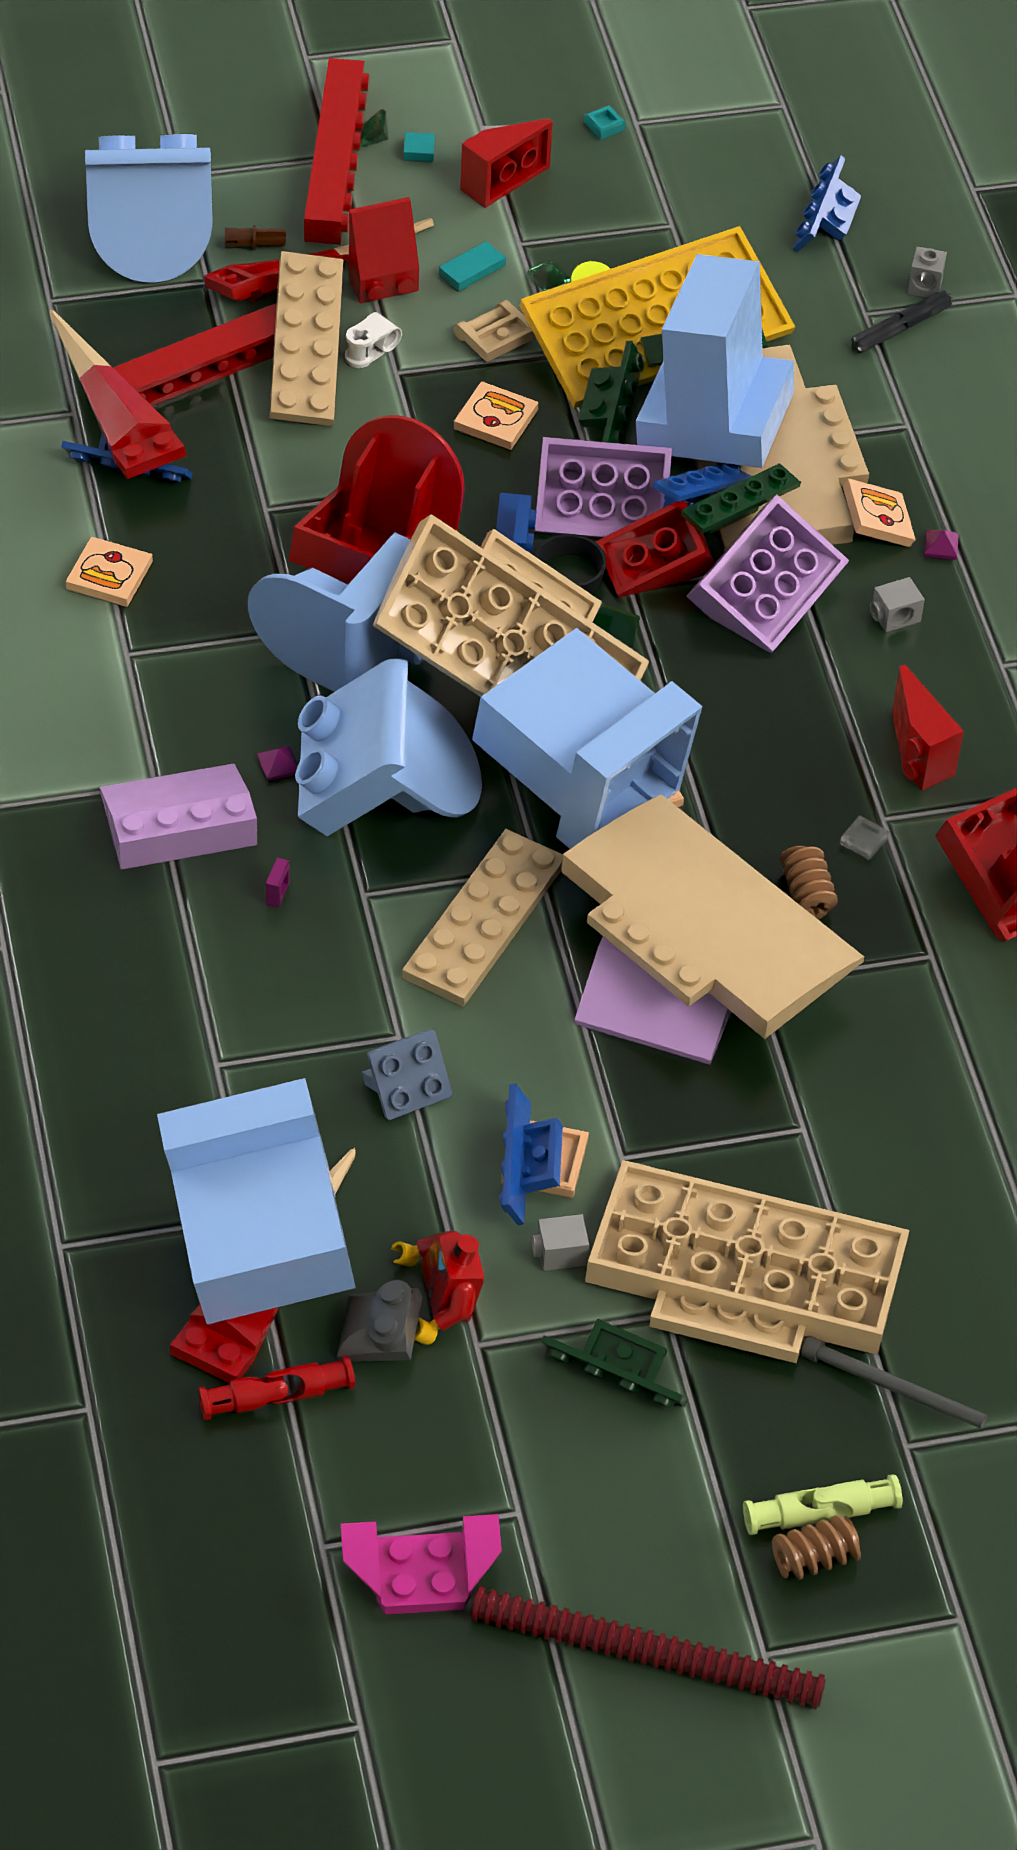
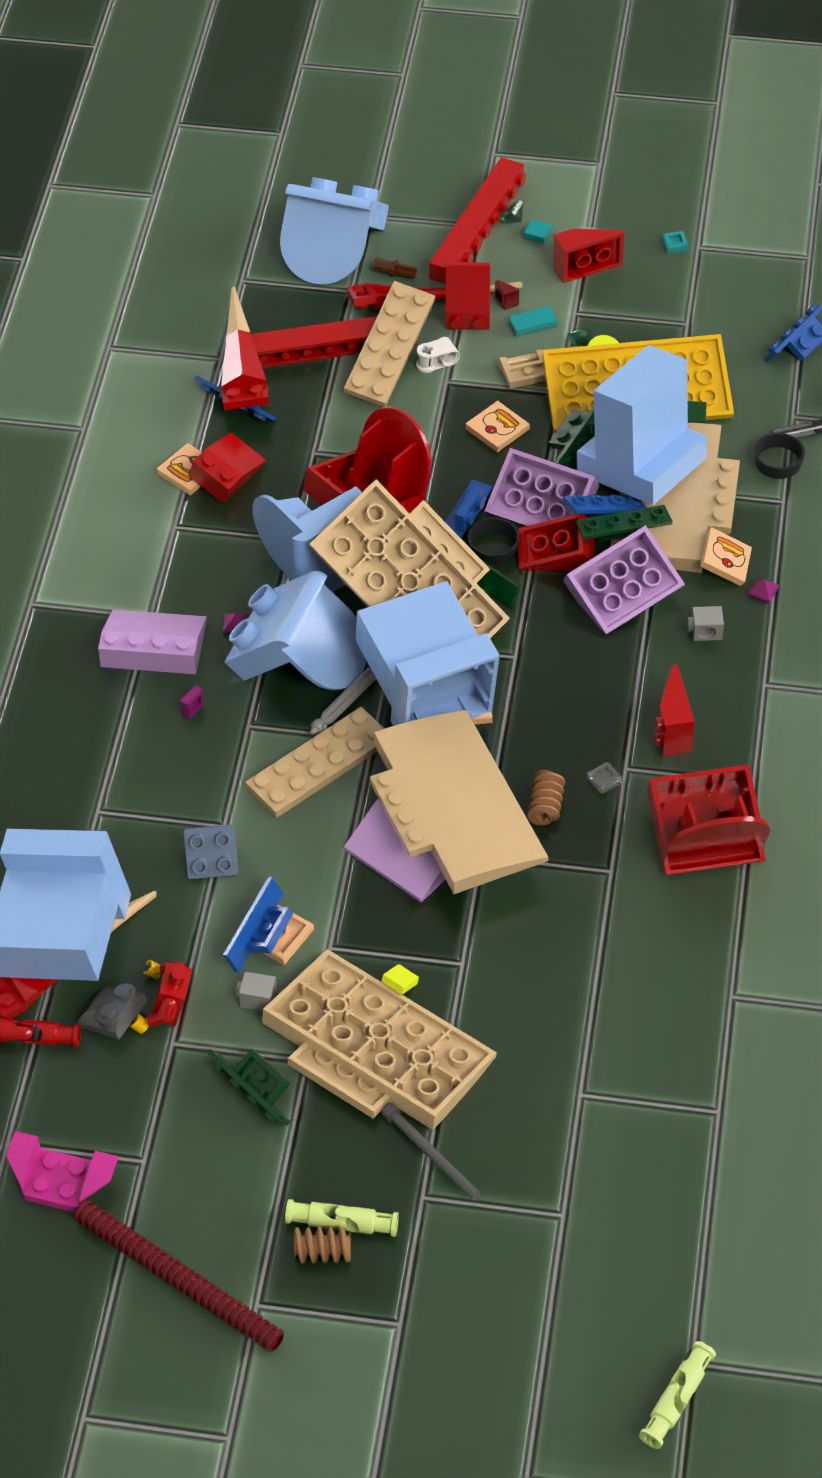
camera: 25 degrees right, 0 degrees up
none -> red slope [188,433,266,504]
none -> light grey wheel [310,667,376,735]
none -> neon yellow tile [381,964,419,995]
none -> dark red slope [494,280,519,310]
none -> black tyre [754,433,805,479]

